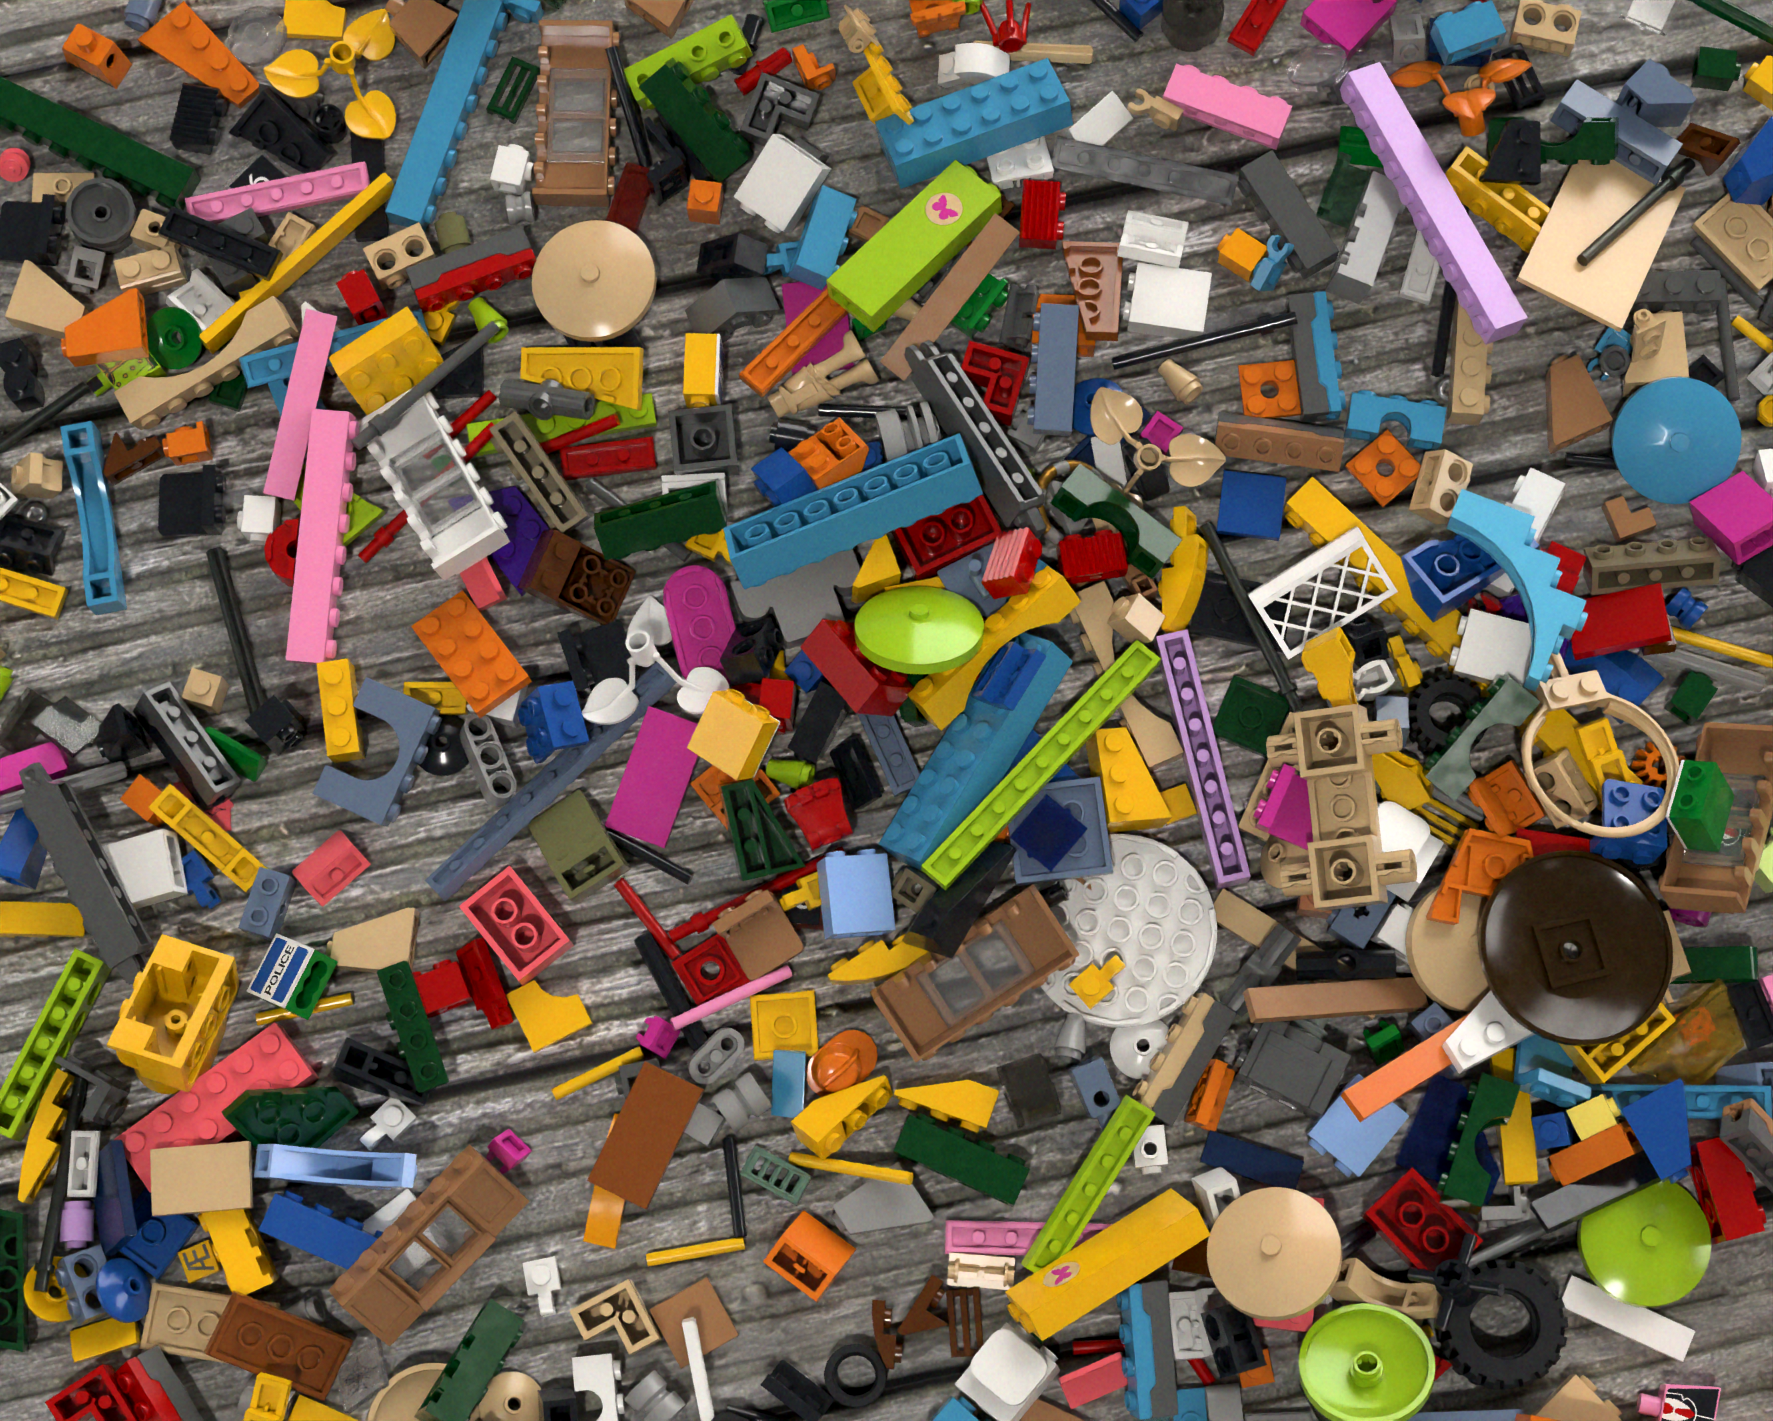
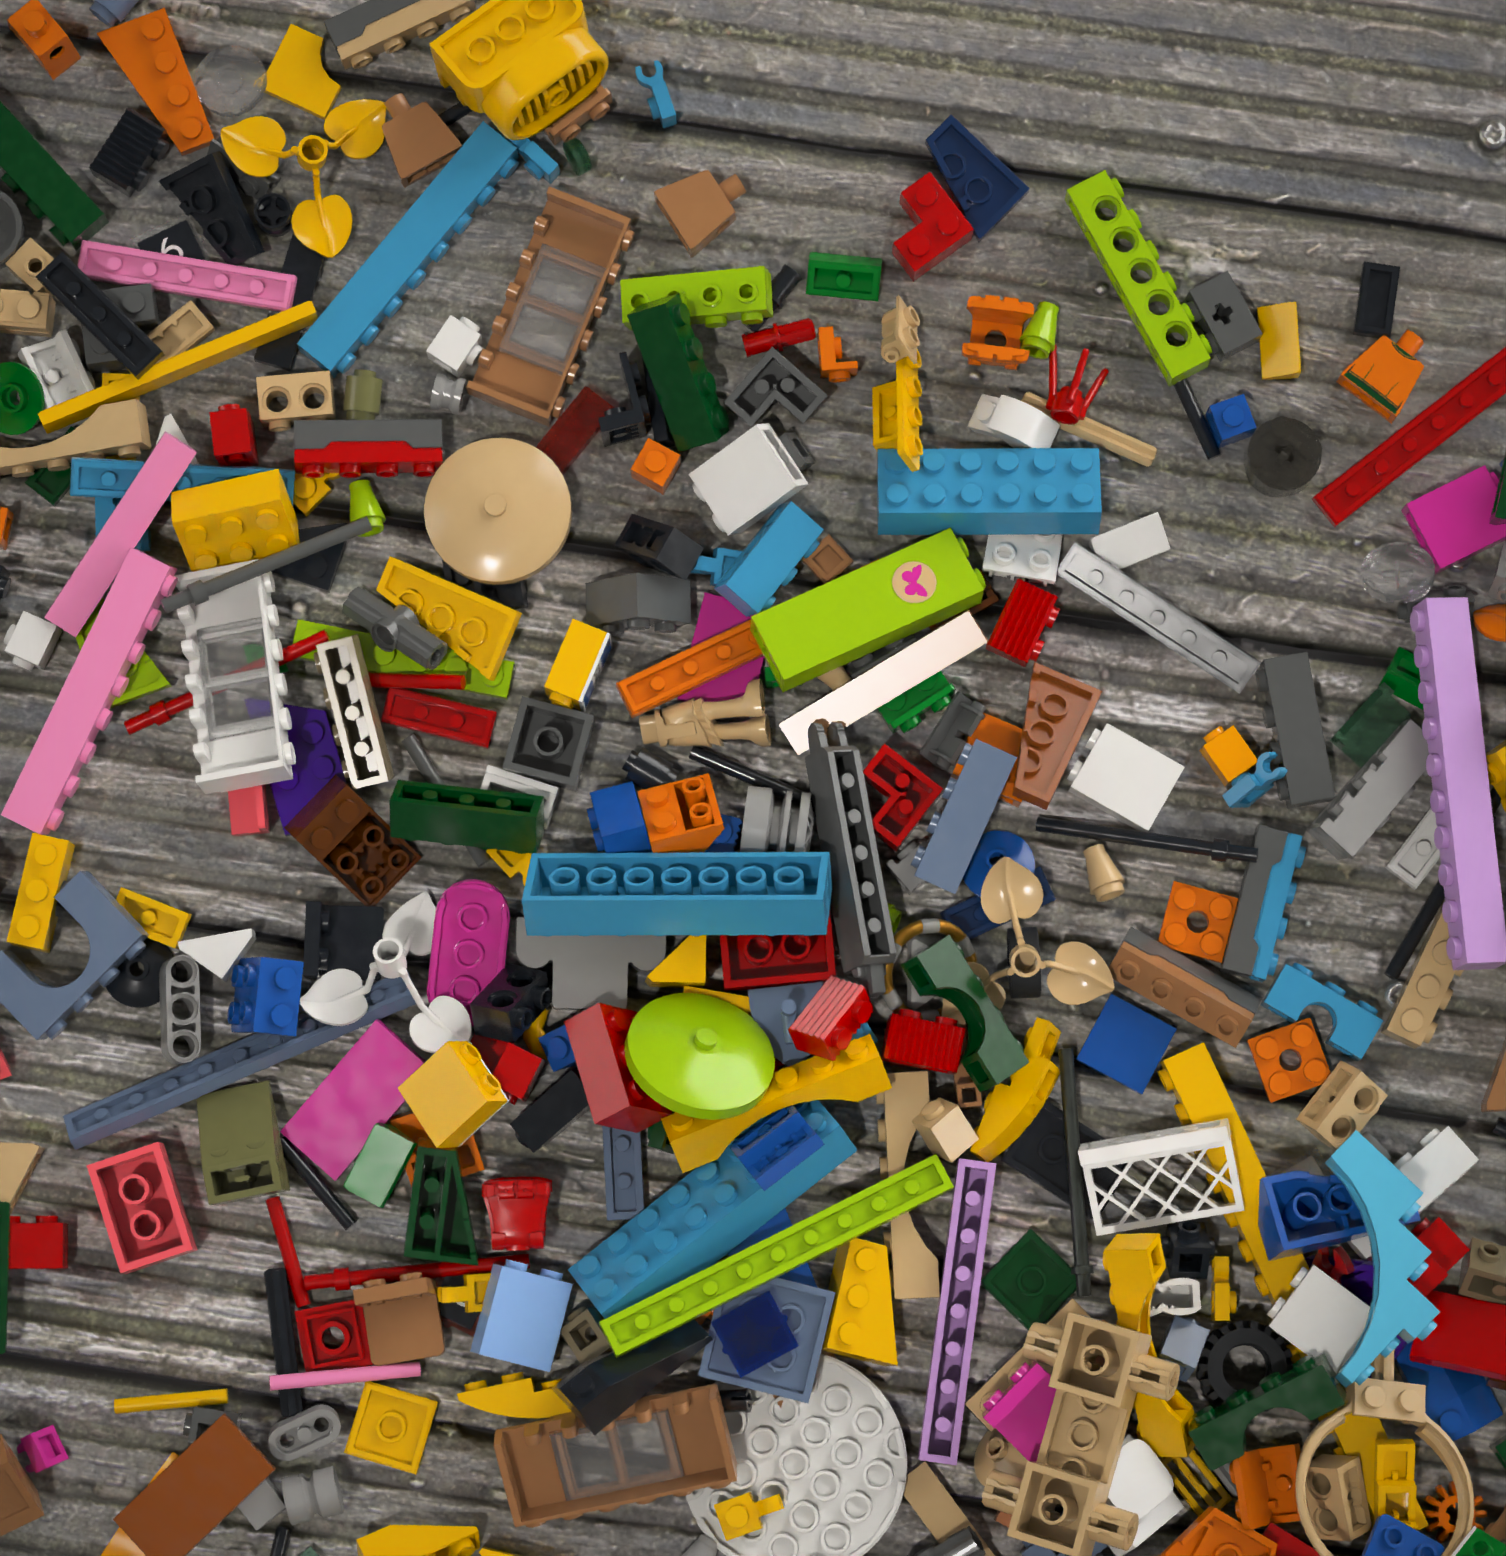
camera: 15 degrees right, 5 degrees up
red cylinder [264,518,300,587] -> none
orange plate [411,590,532,719] -> none
red bar [423,390,497,461] -> none
red hinge [456,937,513,1030] -> none
dark green tile [486,56,540,124] -> none
yellow tile [506,980,593,1053] -> none
black bar [605,46,652,169] -> none
dark pink tile [636,1016,681,1059] -> none
lime cone [766,759,815,790] -> none
dark azure slope [771,1050,806,1118] -> none
orange piece [806,1030,878,1097] -> none
black plate [829,738,882,811] -> none
white sticker [1091,437,1127,490] -> none
white slope [1117,210,1189,269] -> none
tan plate [1128,89,1184,131] -> none
dark pink plate [1139,411,1183,455] -> none
yellow tile [1160,783,1197,826] -> none
bright pink brick [1163,63,1292,150] -> none
none -> slope [343,1123,417,1208]

